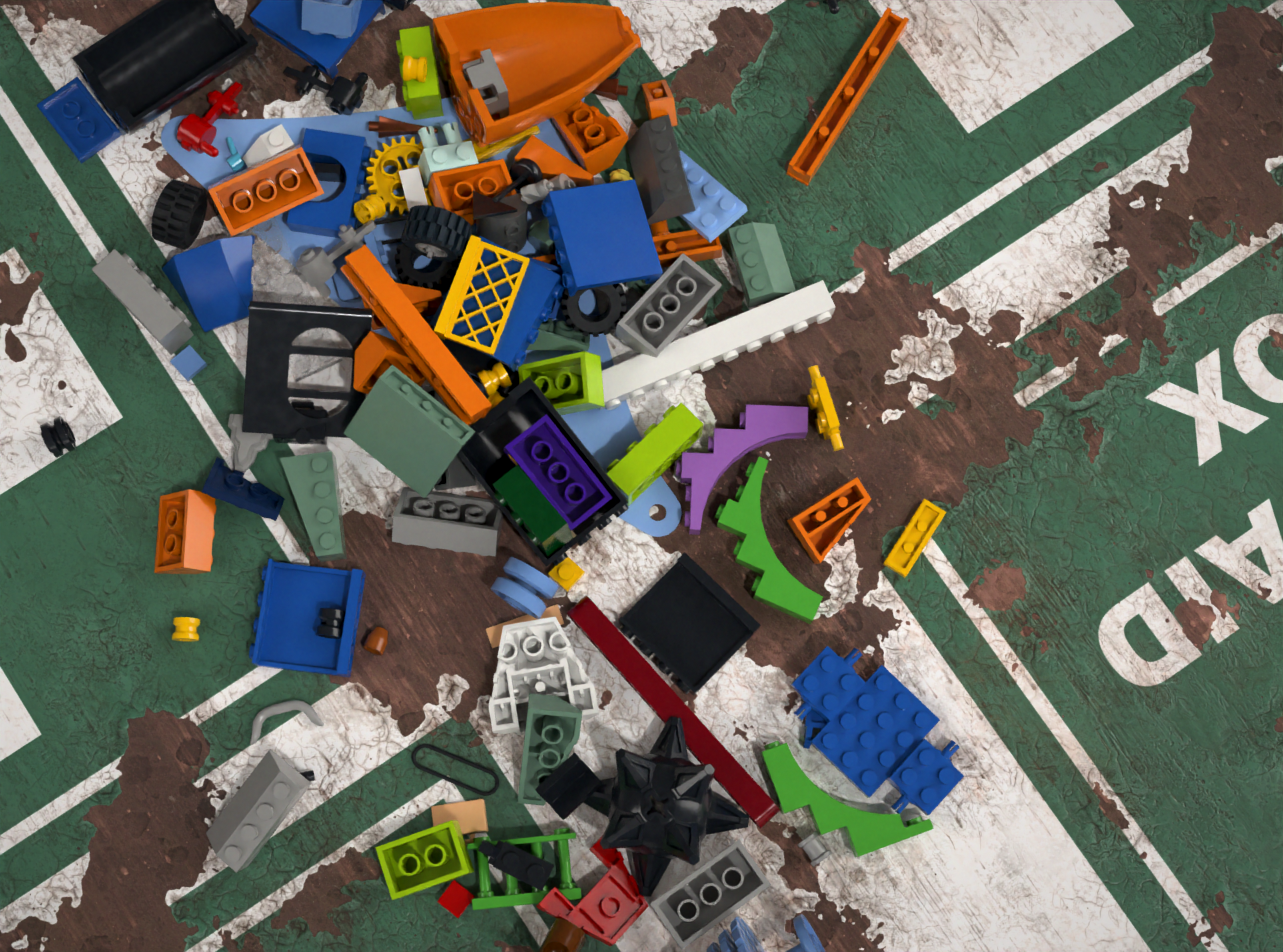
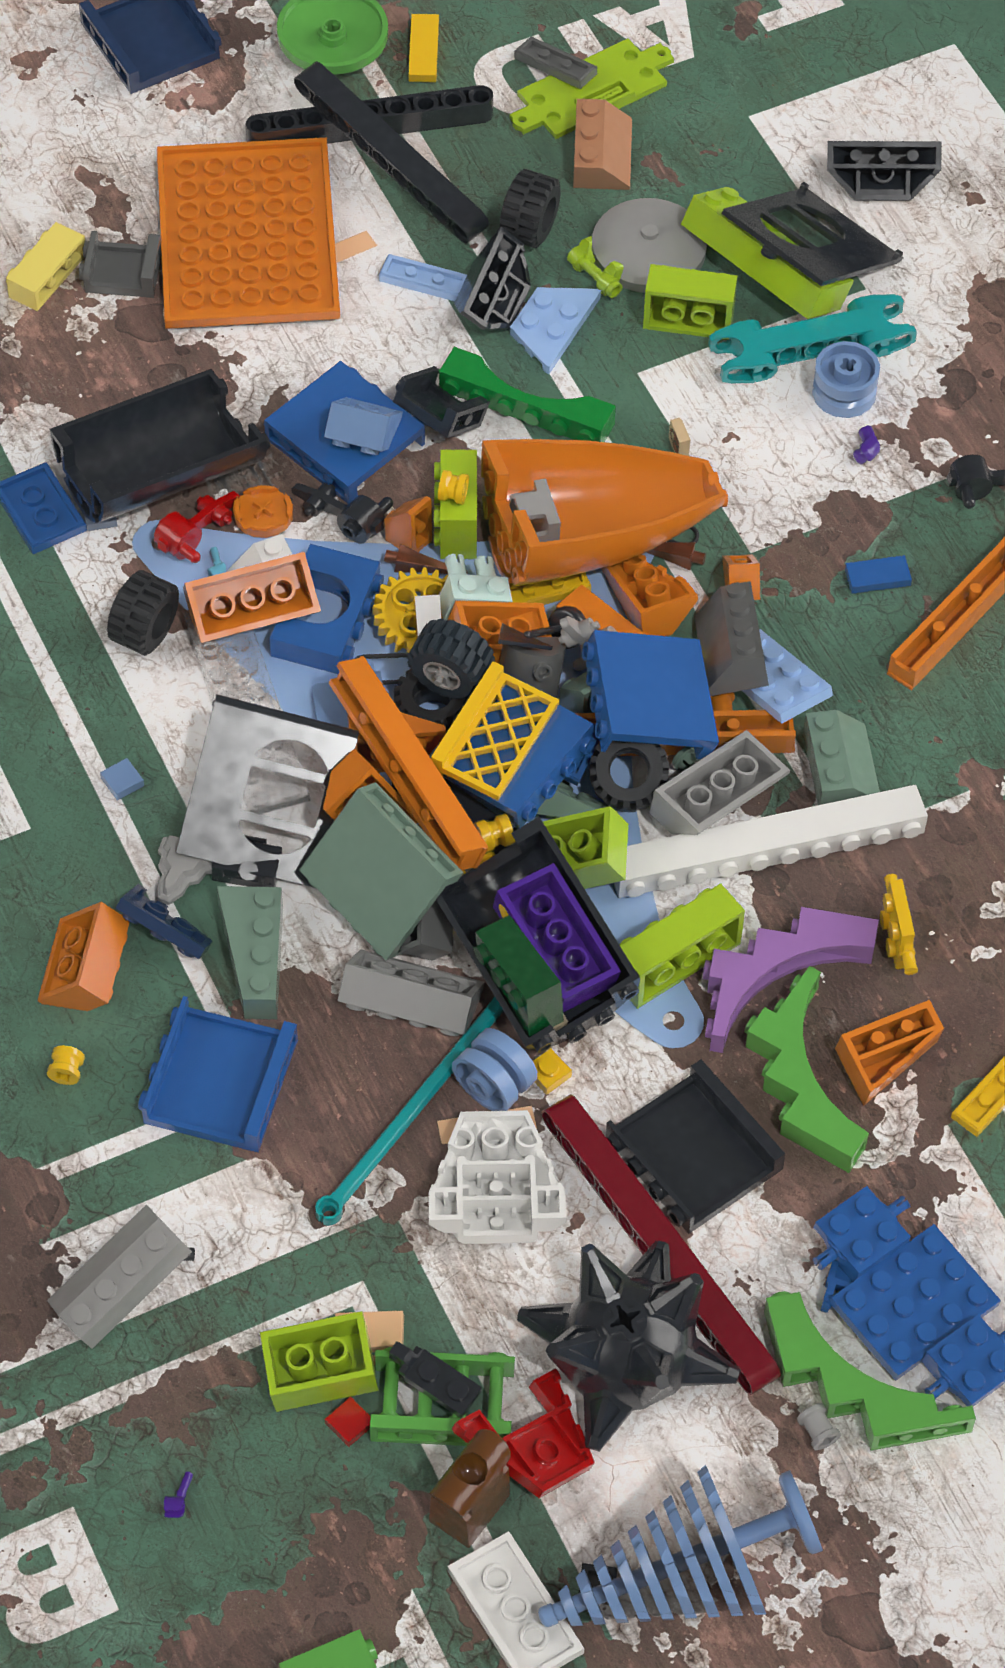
camera: 10 degrees right, 20 degrees down
light grey brick [91,249,194,355] -> none
blue wedge [162,235,255,332] -> none
light grey animal [250,700,324,745] -> none
light grey piece [296,220,377,297] -> none
black tile [314,163,344,182] -> none
black wheel [316,608,346,639] -> none
yellow wheel [354,194,386,224] -> none
dark orange hose [363,627,388,656] -> none
black piece [412,744,499,796] -> none
sand green wedge [517,693,582,806] -> none
black panel [535,753,602,820] -> none
light grey brick [650,840,771,950] -> none
none -> orange tile [233,485,293,538]
none -> teal hinge [315,997,504,1226]
none -> orange slope [384,496,432,552]
none -> blue tile [845,555,912,594]

